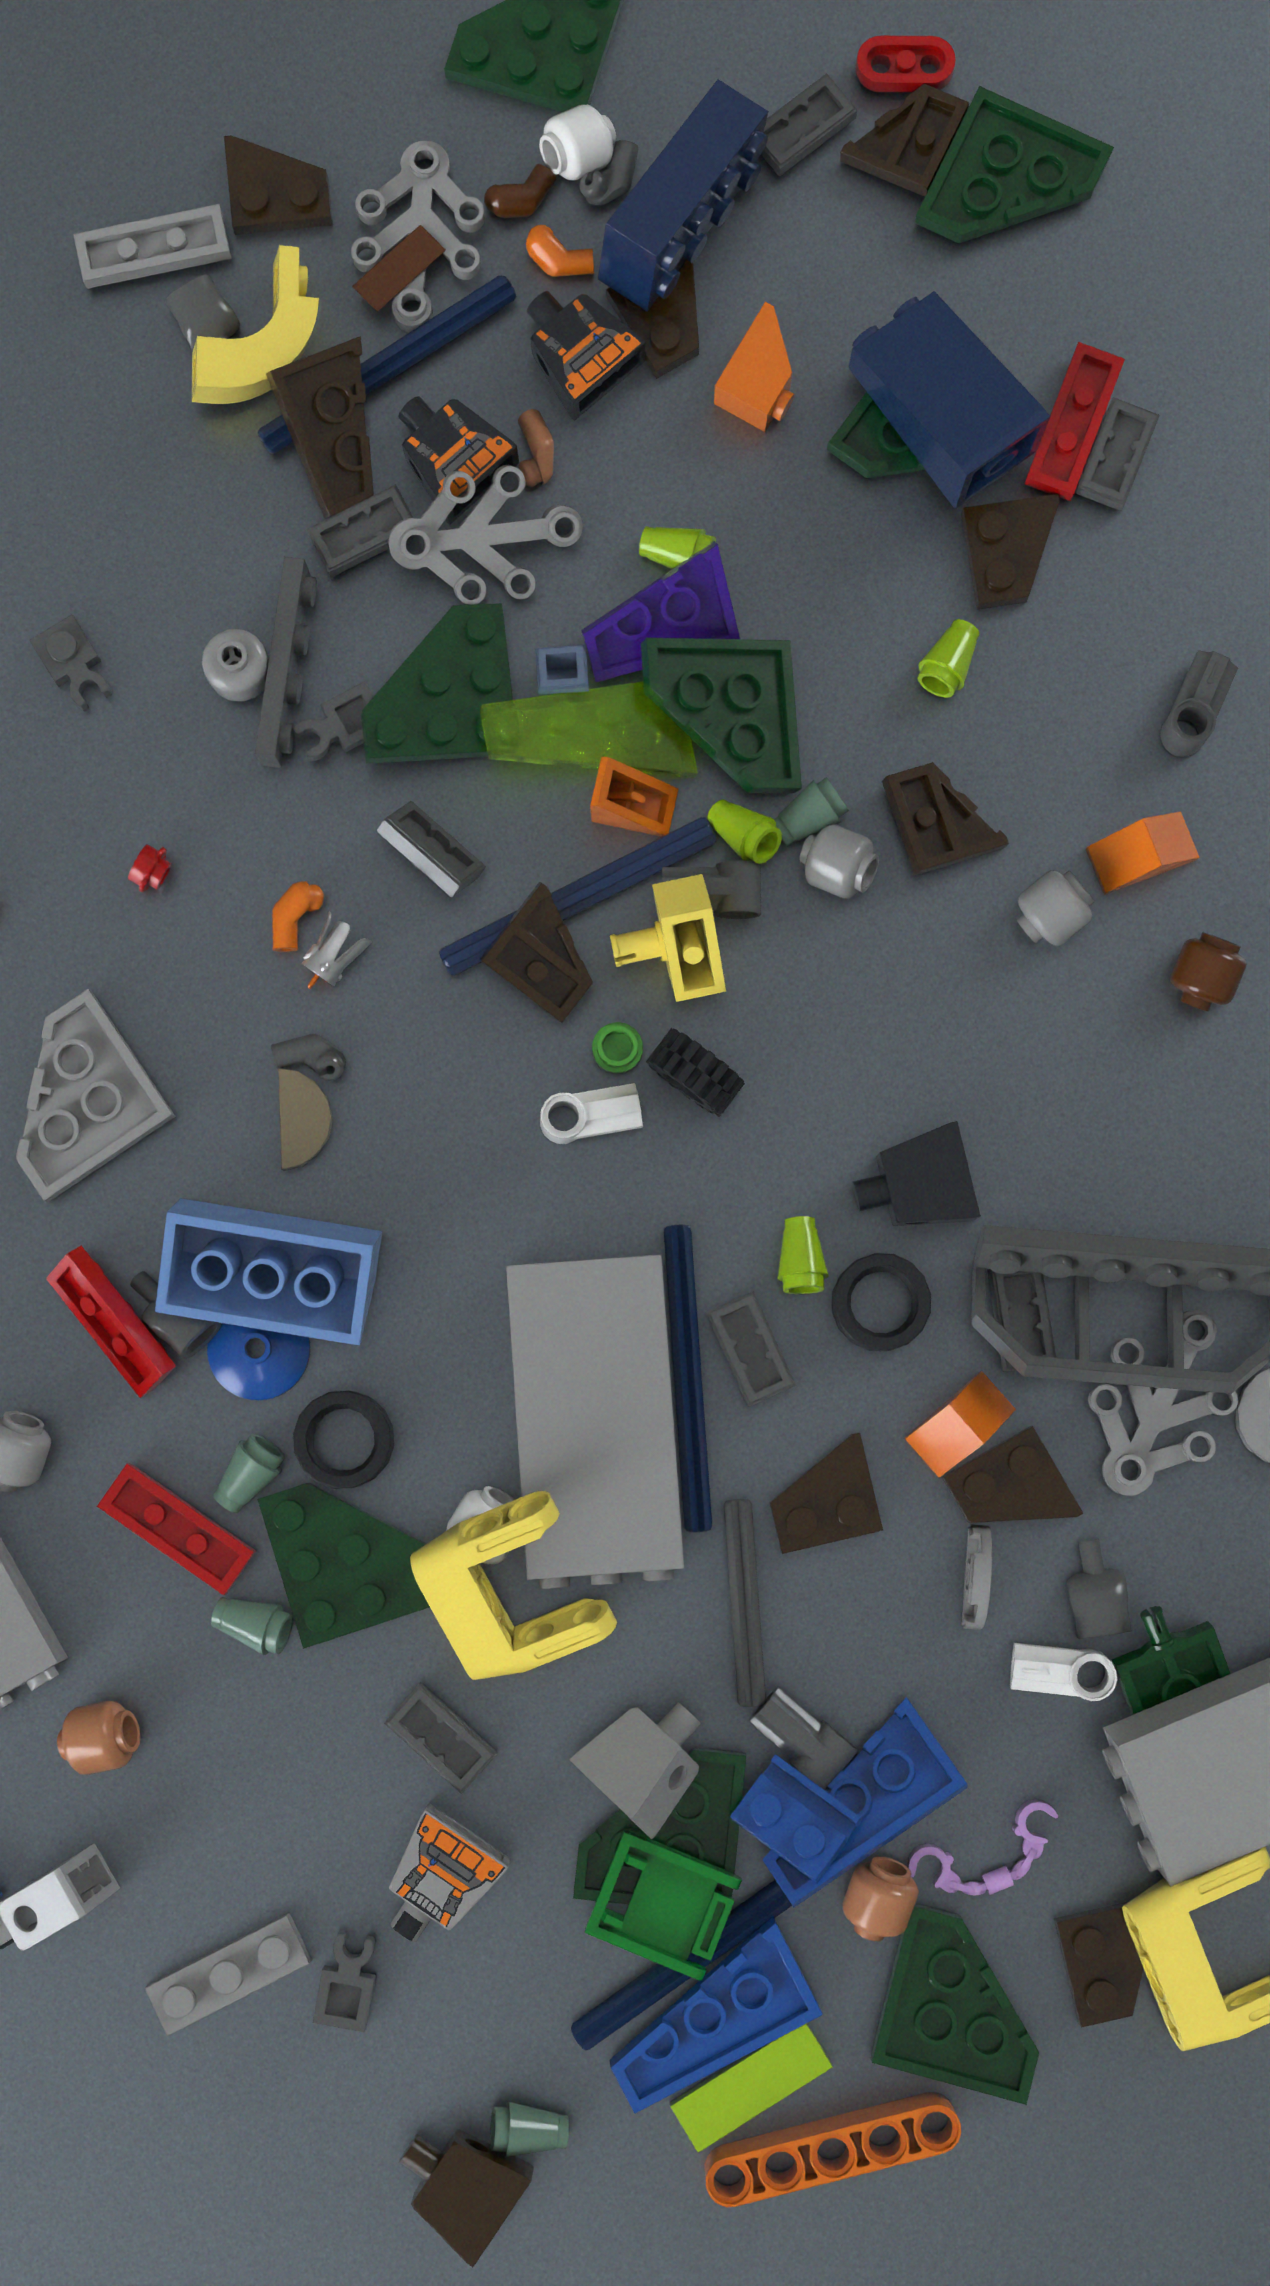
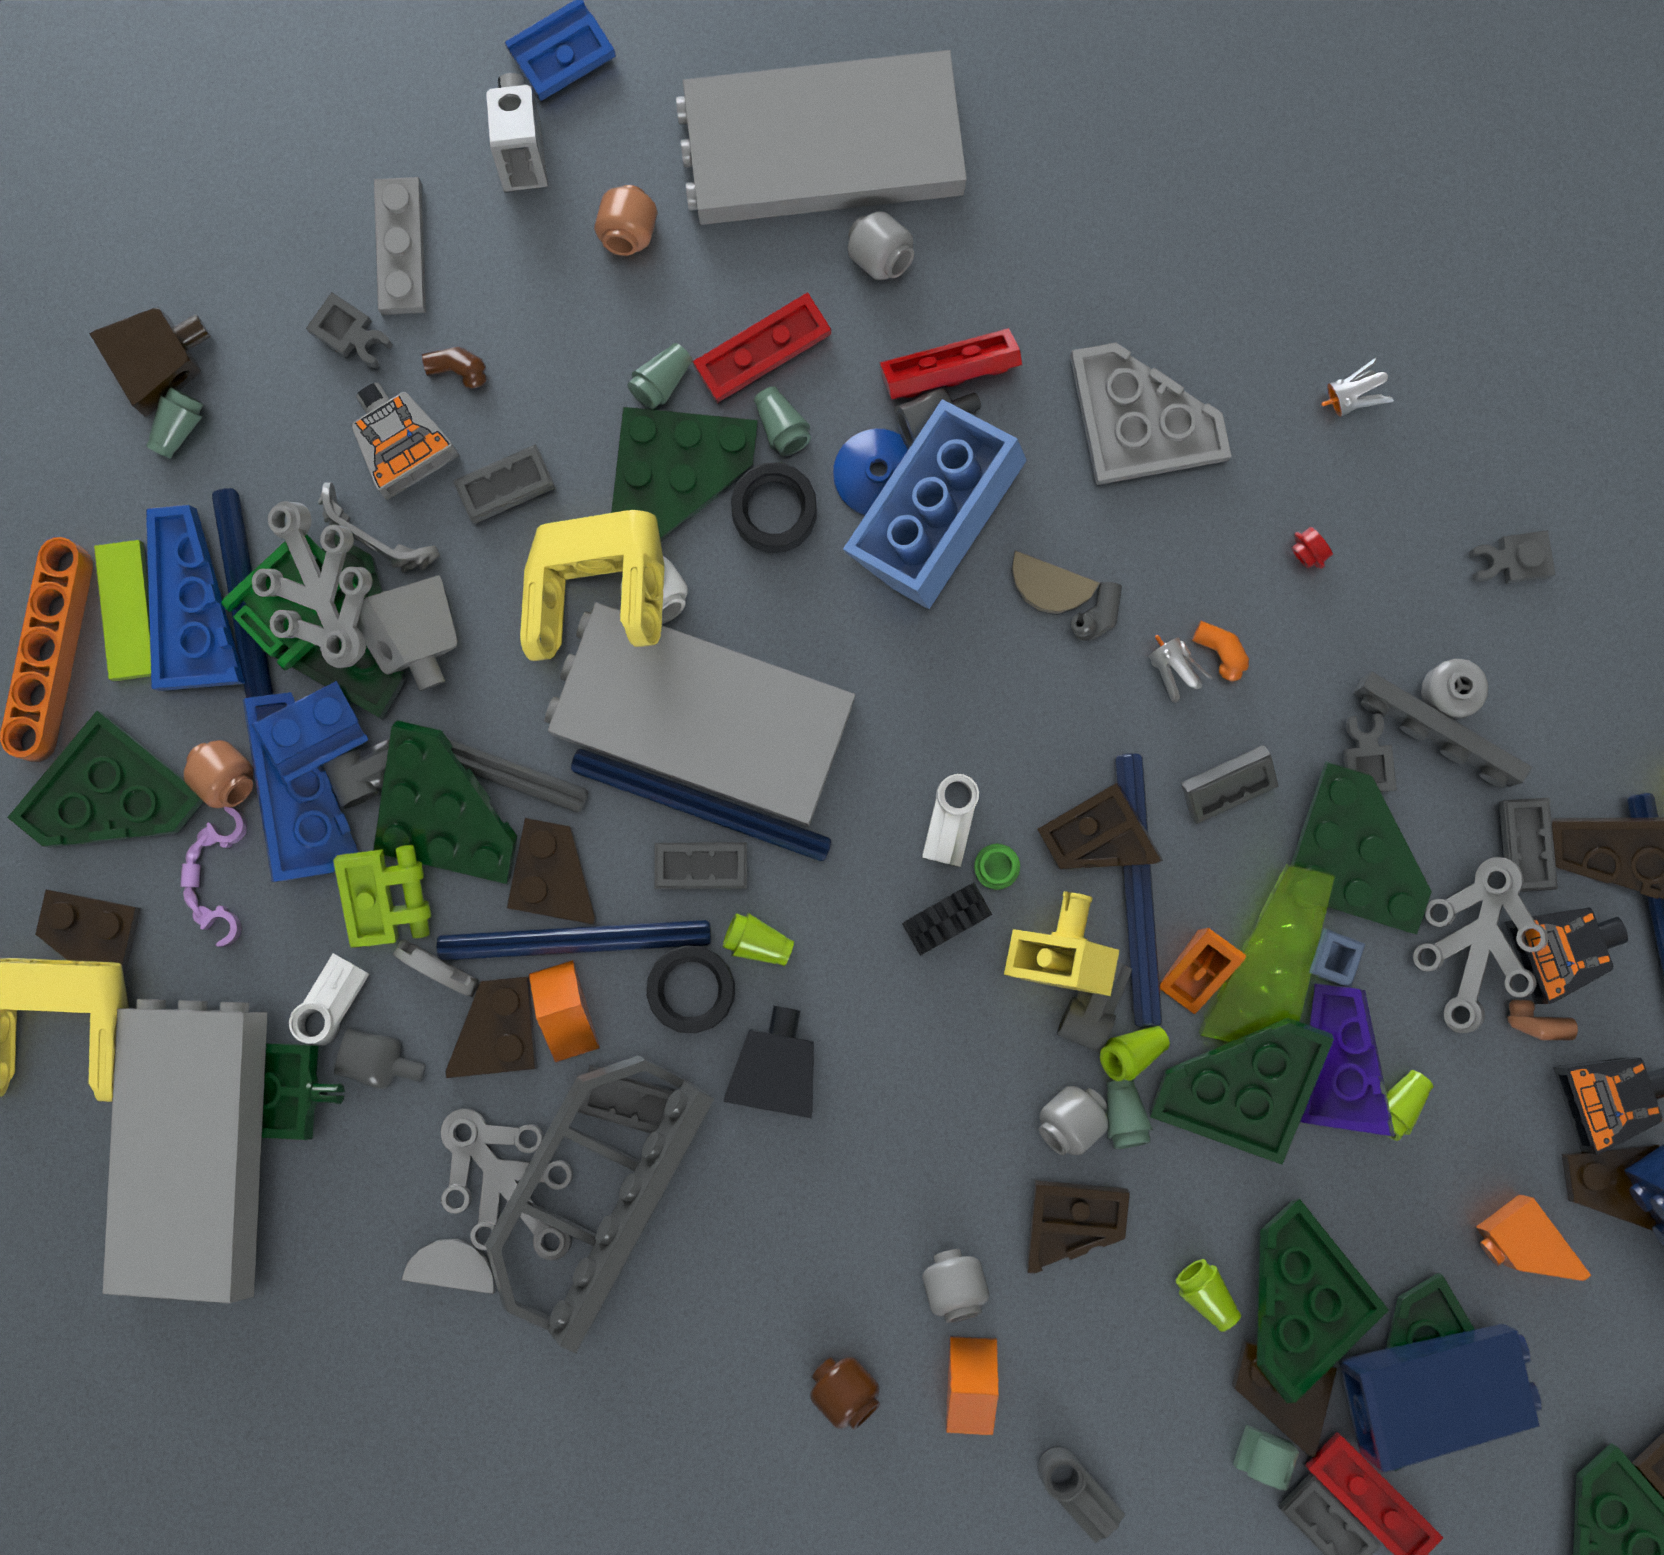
camera: 110 degrees right, 0 degrees up
none -> light grey plant [252,501,372,668]
none -> light grey piece [318,482,440,573]
none -> lime plate [333,845,431,948]
none -> dark green plate [373,720,518,884]
none -> reddish brown arm [422,347,487,388]
none -> dark blue axle [436,920,712,960]
none -> sand green leg [1233,1425,1299,1490]
none -> dark green plate [1257,1199,1389,1403]

